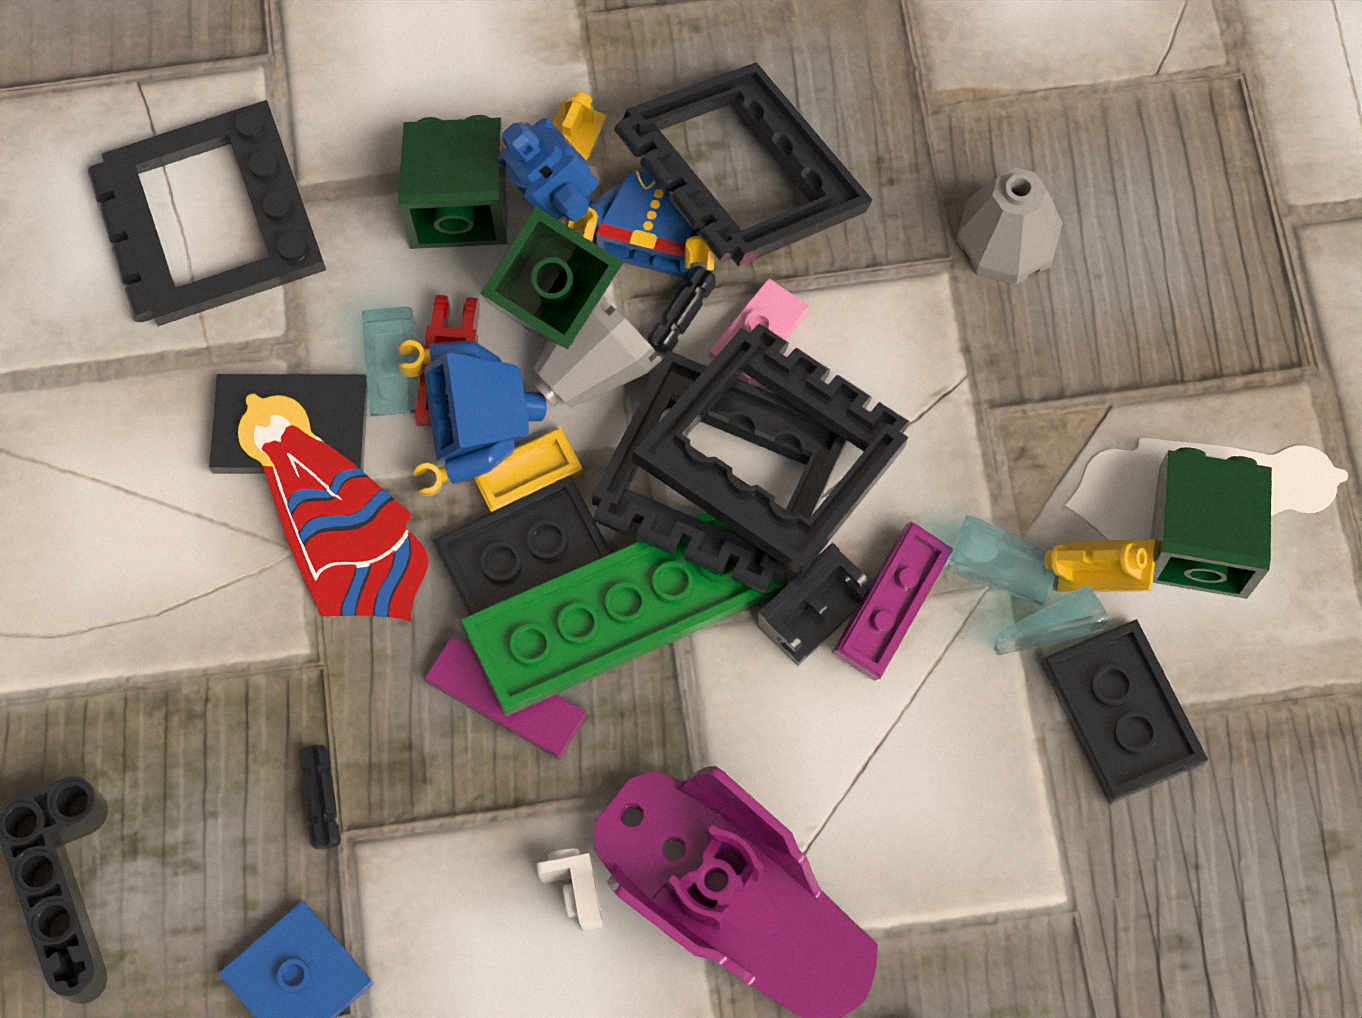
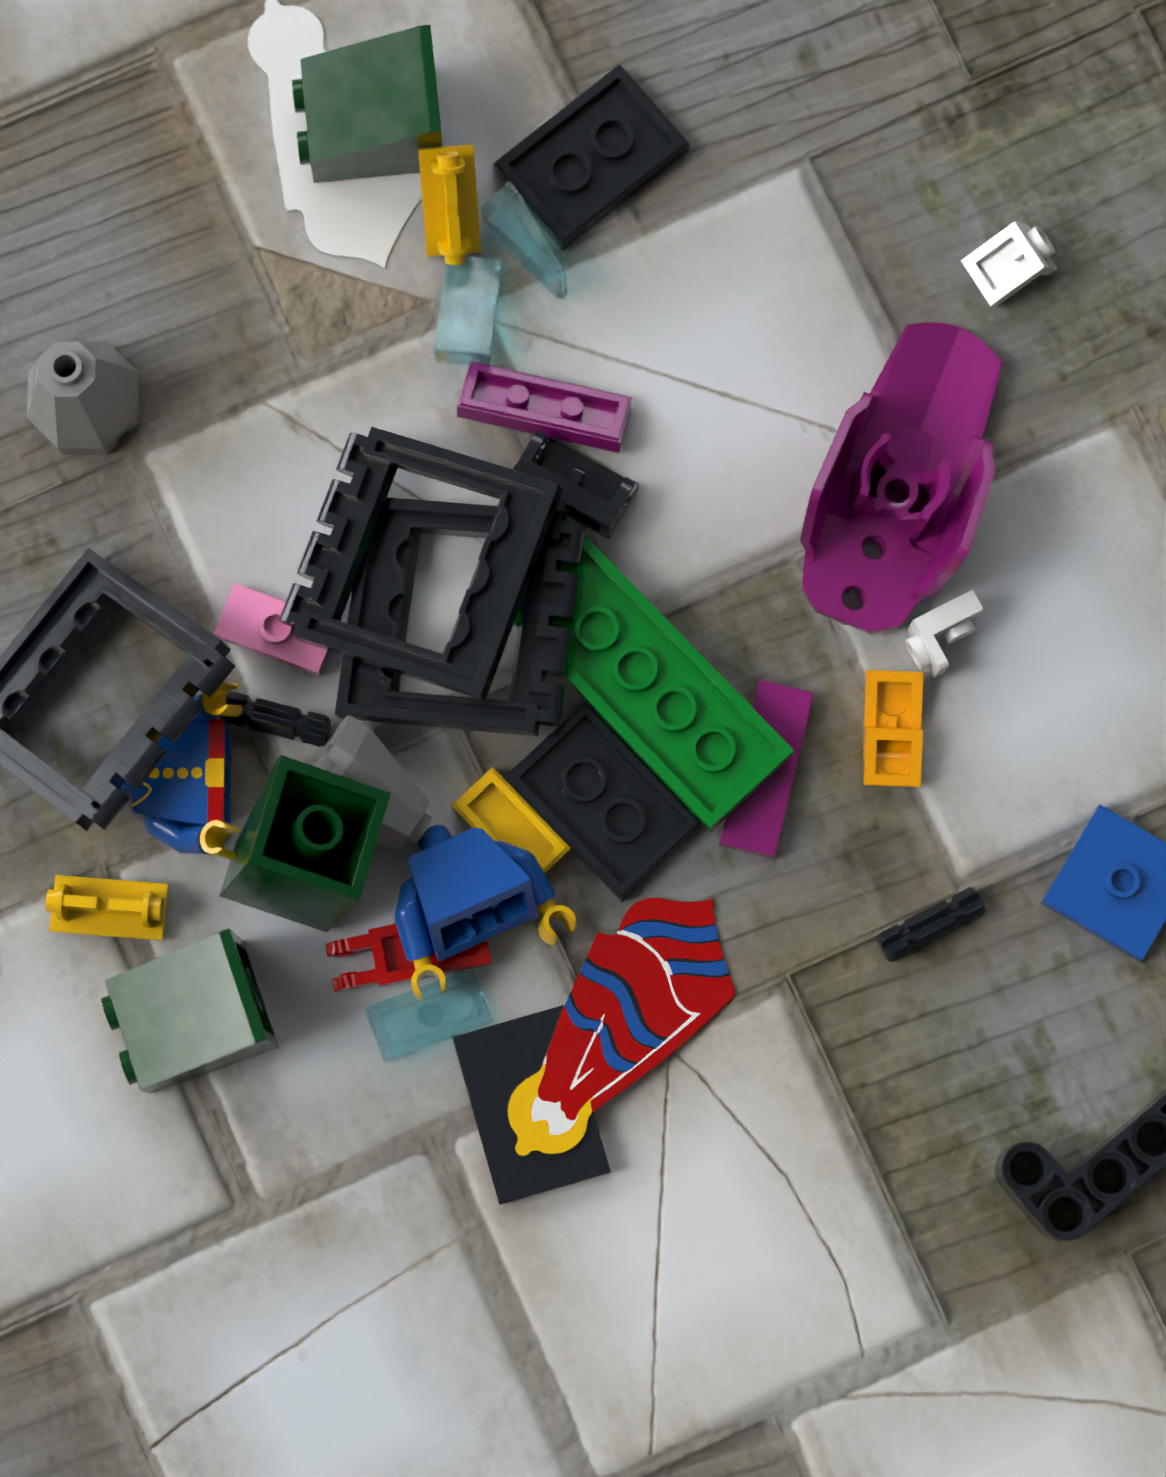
camera: 105 degrees left, 10 degrees up
black hinge [87,100,326,327] -> none
blue piece [498,118,599,221] -> none
none -> light orange slope [863,669,924,787]

